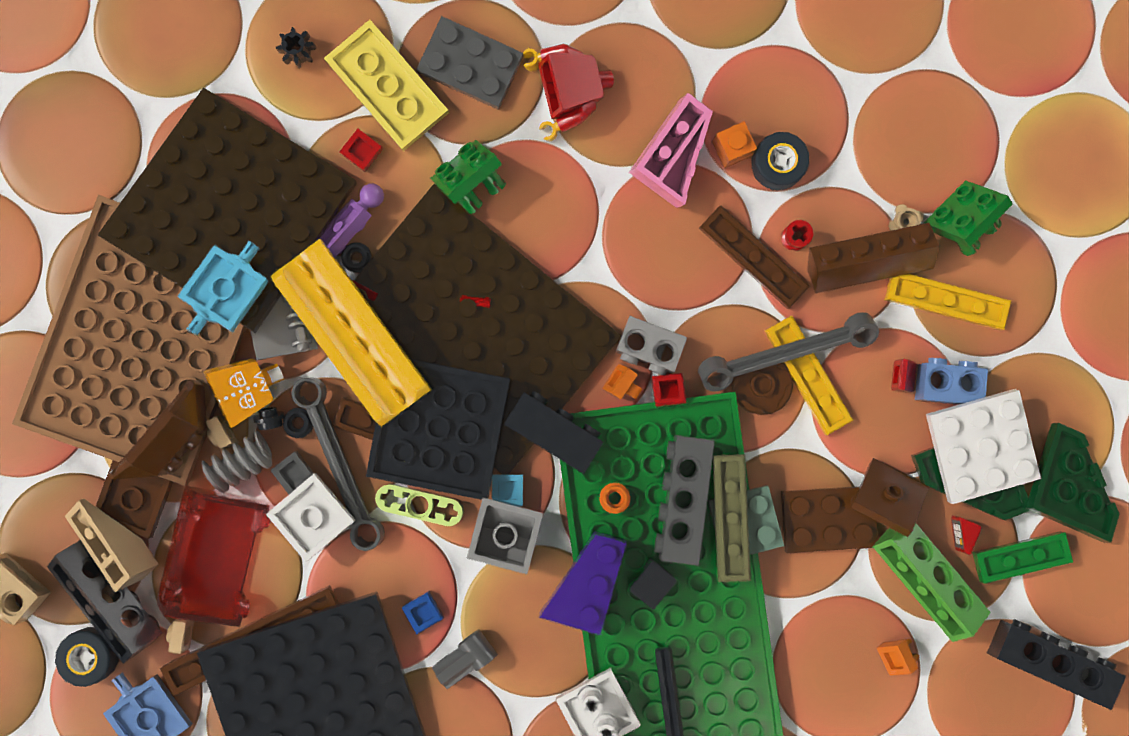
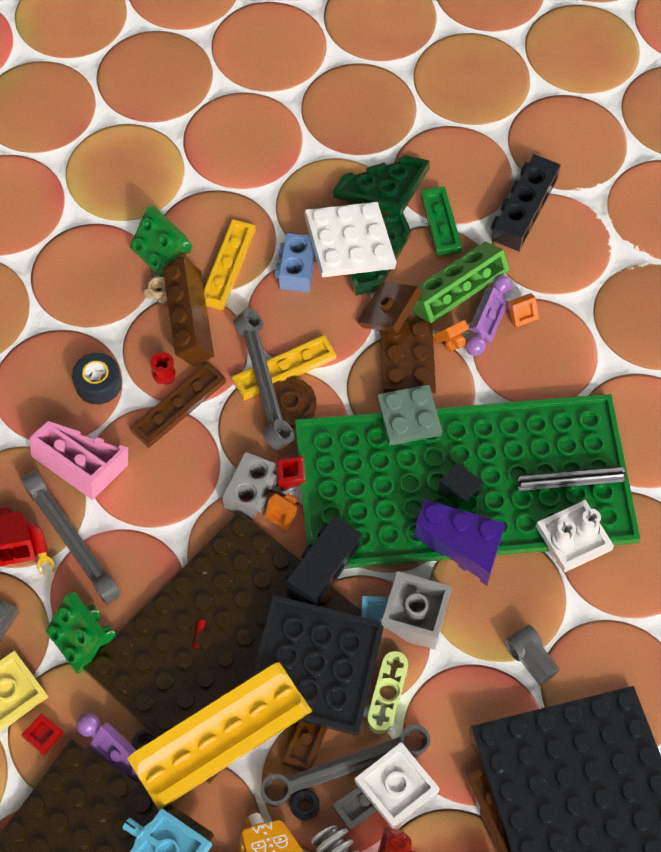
camera: 85 degrees left, 25 degrees down
light grey hinge [250,295,318,360] -> none
black plate [253,407,285,430] -> none
blue tile [401,591,444,634] -> none
orange plate [599,483,630,514] -> none
dark grey brick [654,435,715,566] -> none
orange brick [712,121,757,169] -> none
olive tile [712,454,751,582] -> none
red slope [891,359,917,393] -> none
red slope [951,515,982,555] -> none
none -> dark grey piece [20,470,121,605]
none -> orange tile [432,320,469,352]
none -> medium lavender plate [465,275,512,356]

